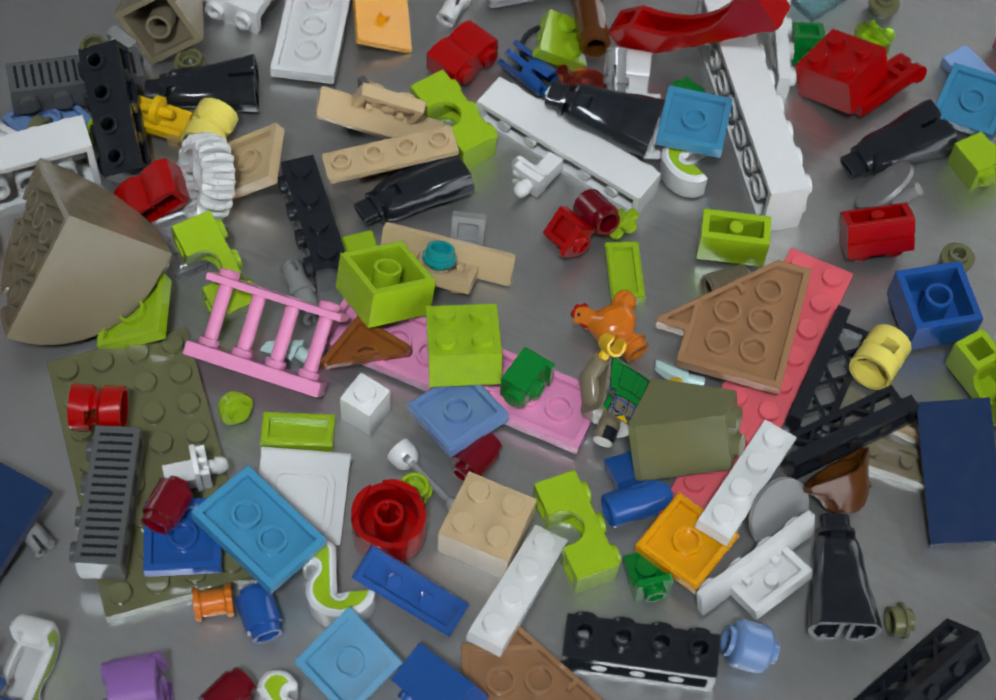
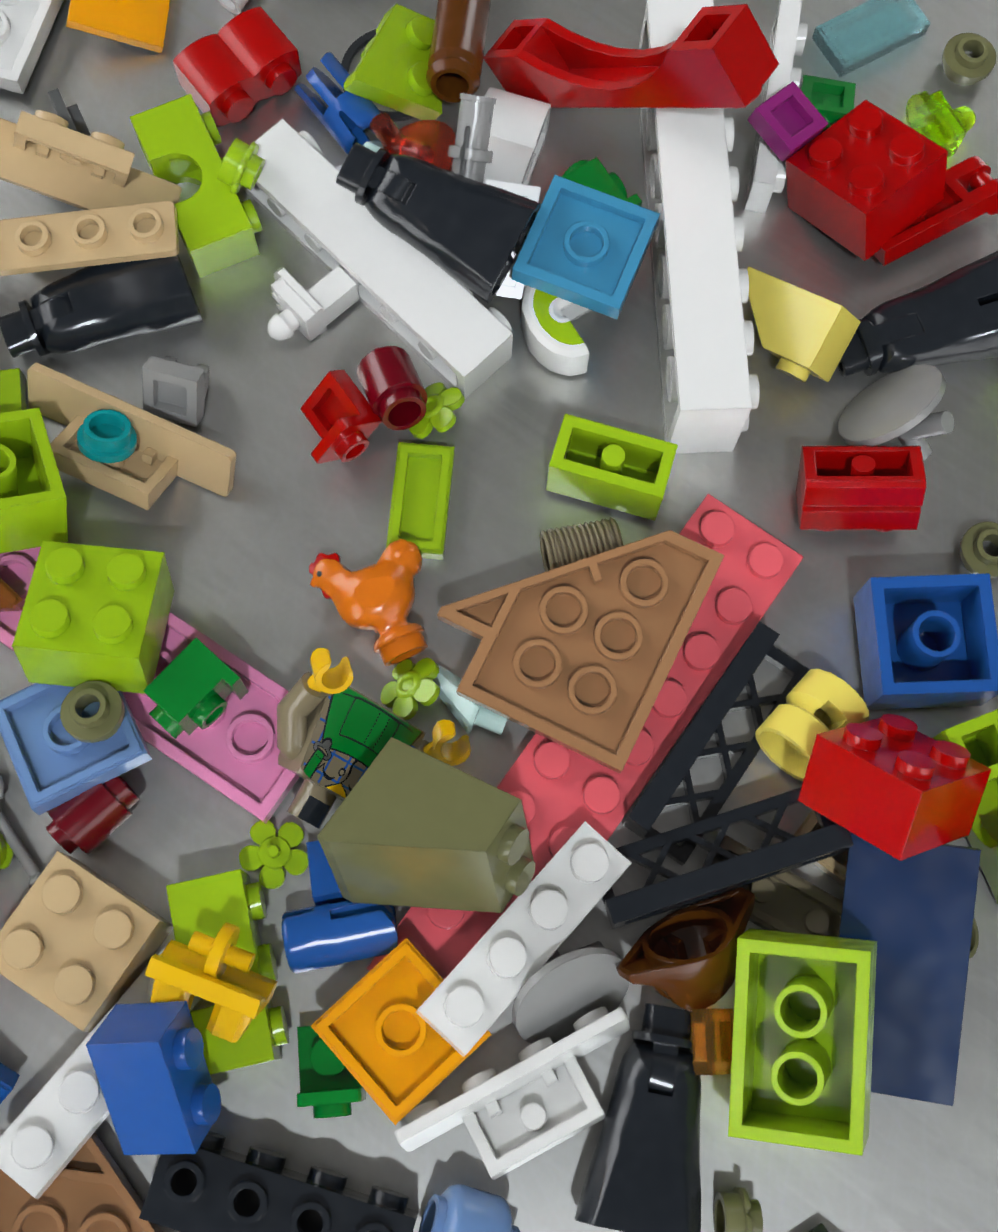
camera: 10 degrees right, 15 degrees up
none -> olive plate [60,681,125,743]
none -> blue brick [86,1001,221,1155]
none -> yellow hips [145,922,278,1043]
none -> lime plate [217,138,265,194]
none -> lime plant [239,820,309,889]
none -> lime plant [381,658,440,720]
none -> clear orange tile [691,1008,734,1075]
none -> lime brick [728,928,877,1156]
none -> magenta plate [747,81,828,162]
none -> light yellow slope [747,266,861,383]
none -> red brick [797,714,991,861]

